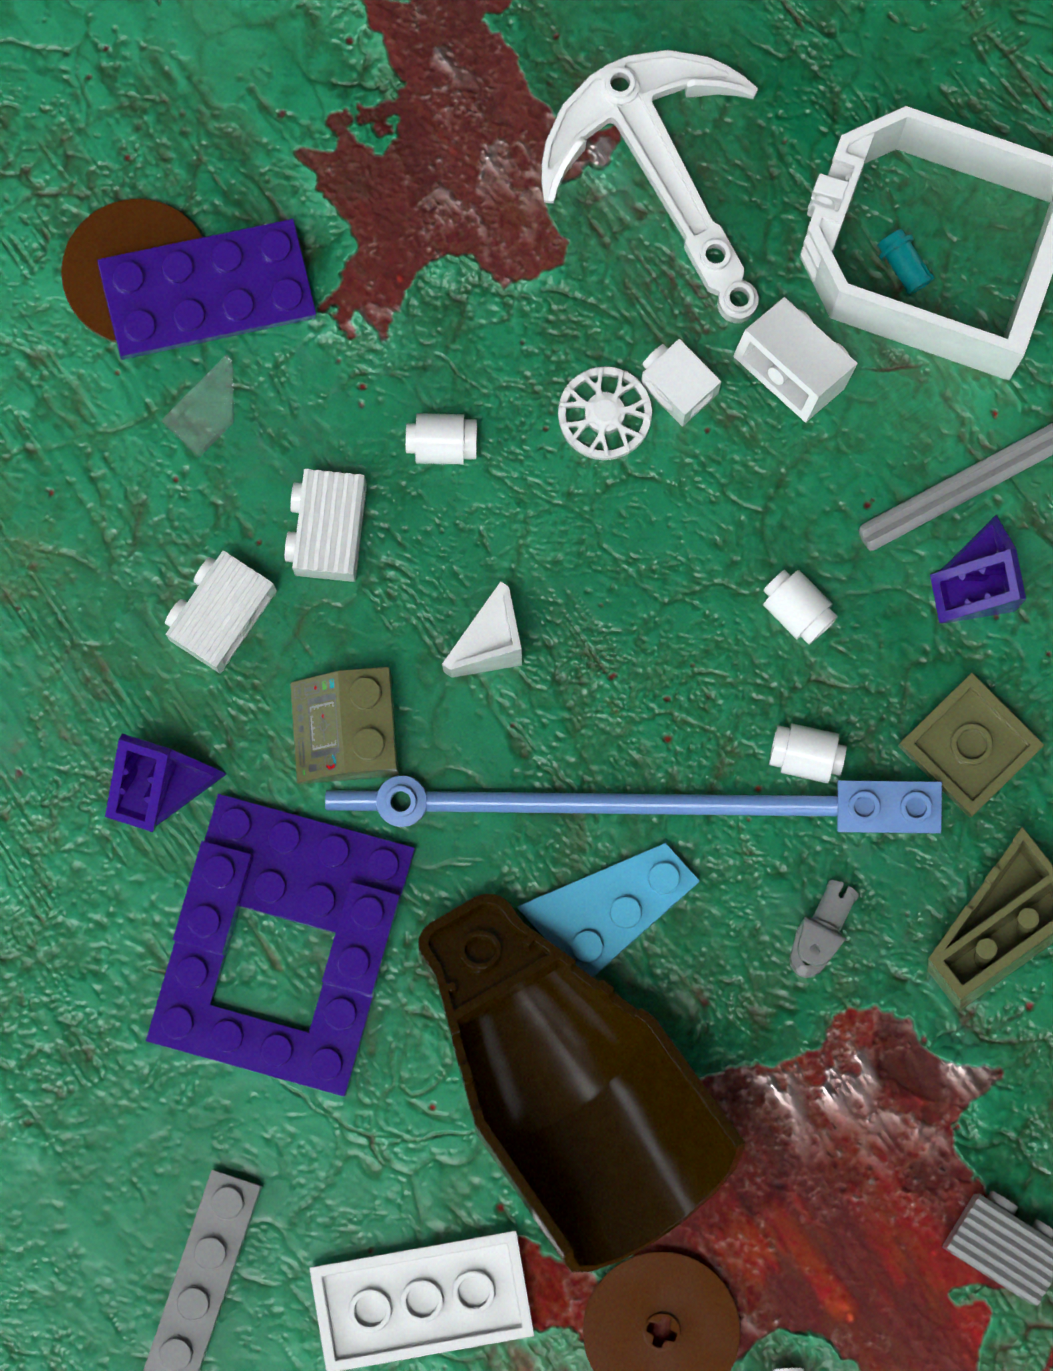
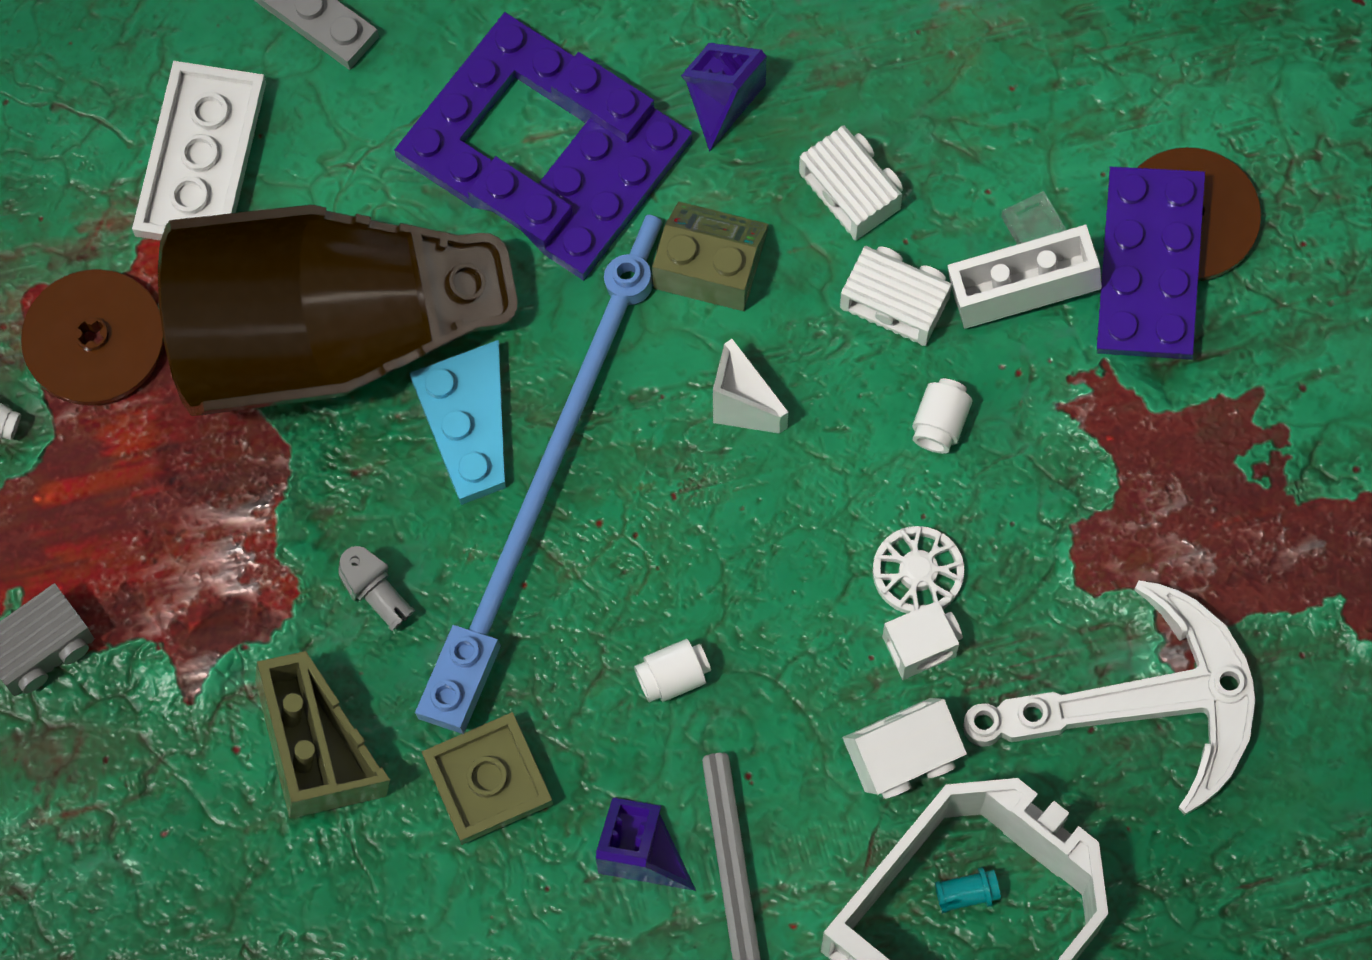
camera: 110 degrees right, 10 degrees down
white brick [769,723,847,784] -> none
none -> white brick [947,225,1102,329]

